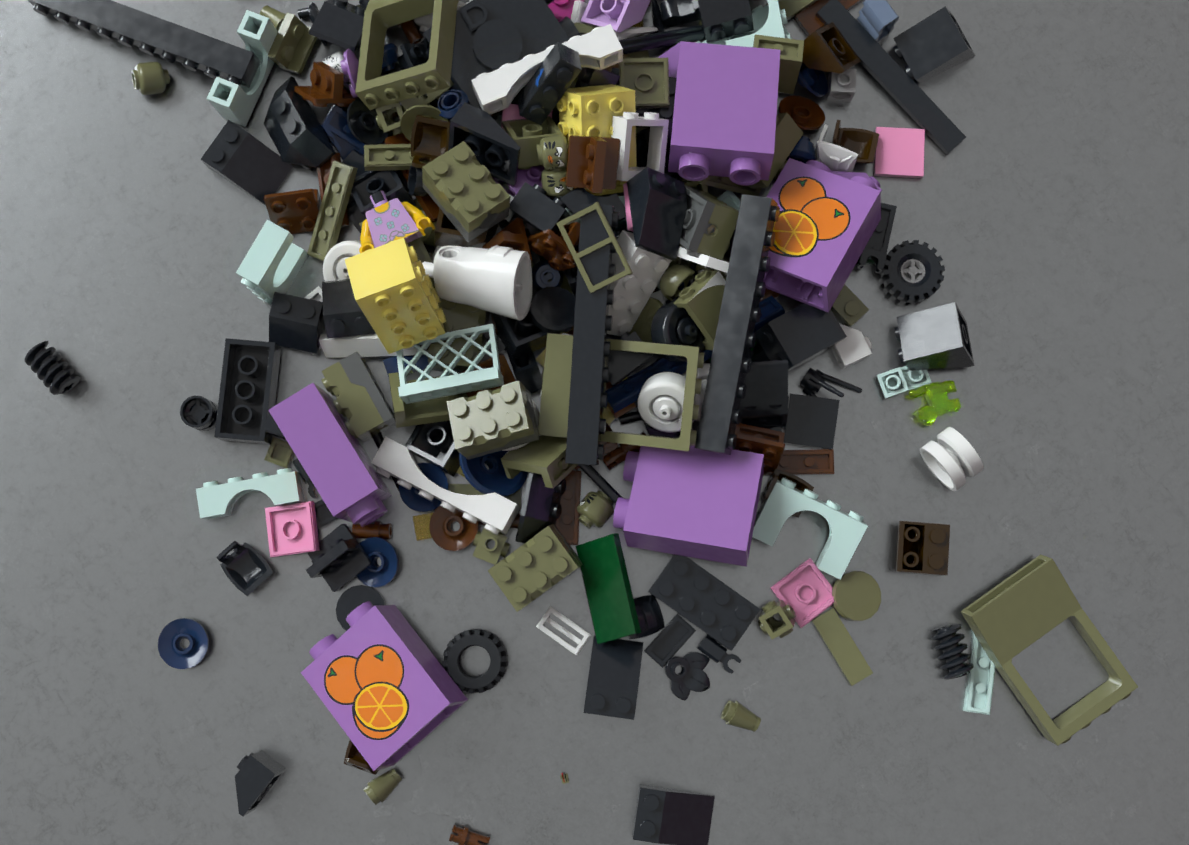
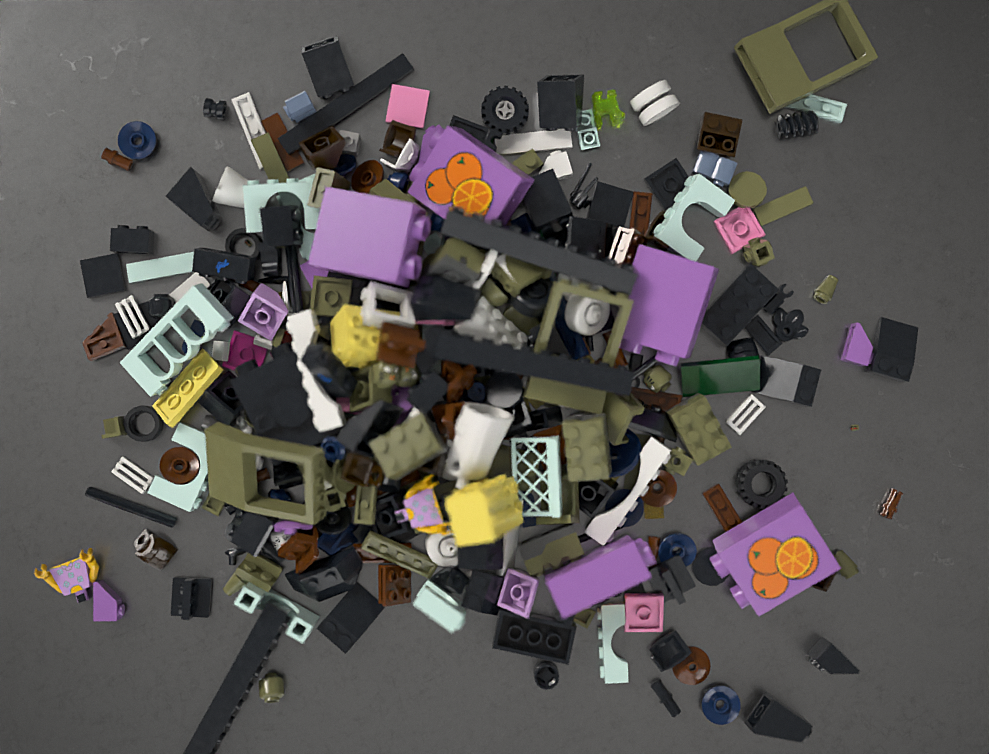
camera: 85 degrees left, 5 degrees up
olive window [556,202,633,293] -> none
none -> black pin [261,539,285,565]
none -> black piece [430,565,470,595]
none -> white tile [495,129,572,156]
none -> lavender slope [497,568,540,618]
none -> black bar [629,353,644,388]
none -> black tile [644,158,689,211]
none -> black axle [651,679,681,718]
none -> reddish brown dish [672,646,711,685]
none -> sand blue brick [692,151,737,188]
none -> reddish brown tile [702,483,742,532]
none -> black slope [745,691,813,743]
none -> medium lavender slope [841,322,874,367]

